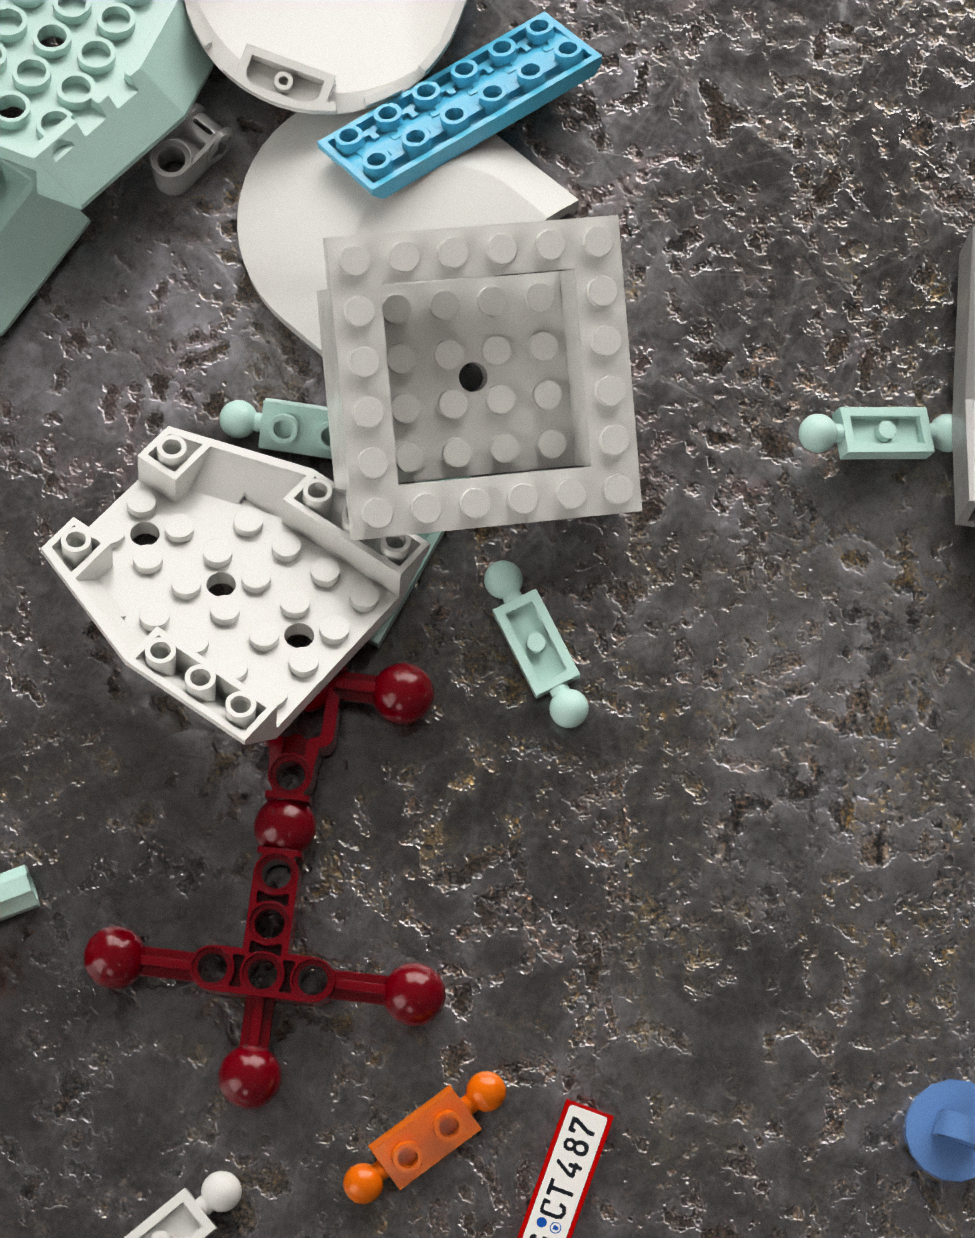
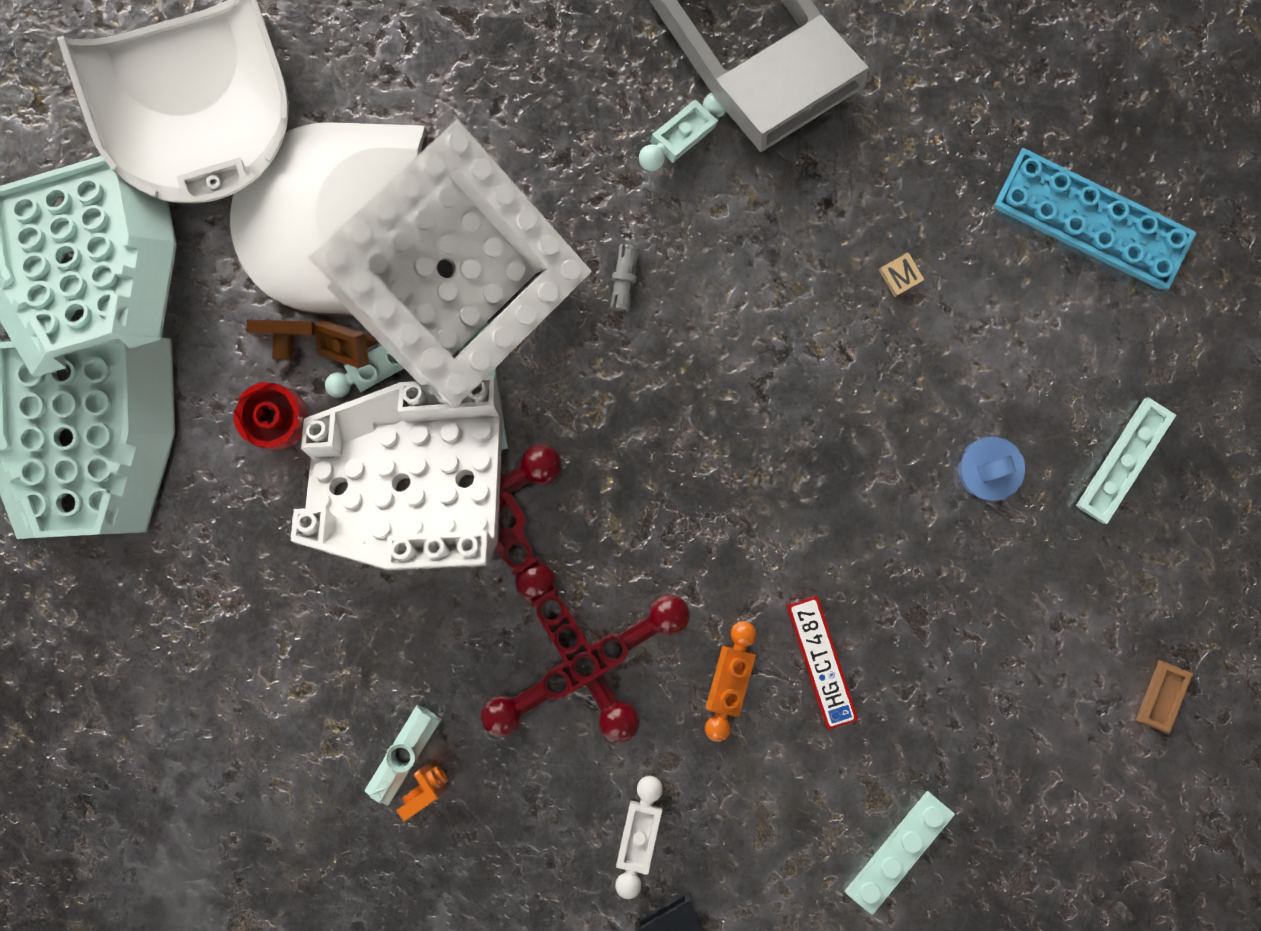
camera: 35 degrees left, 10 degrees up
light grey piece [150,102,236,196] -> none
medium azure plate [317,11,602,199] -> none
light aqua plate [484,560,589,728] -> none
none -> red brick [233,382,309,450]
none -> reddish brown tile [246,319,316,361]
none -> reddish brown tile [314,321,379,368]
none -> light grey pin [610,244,640,312]

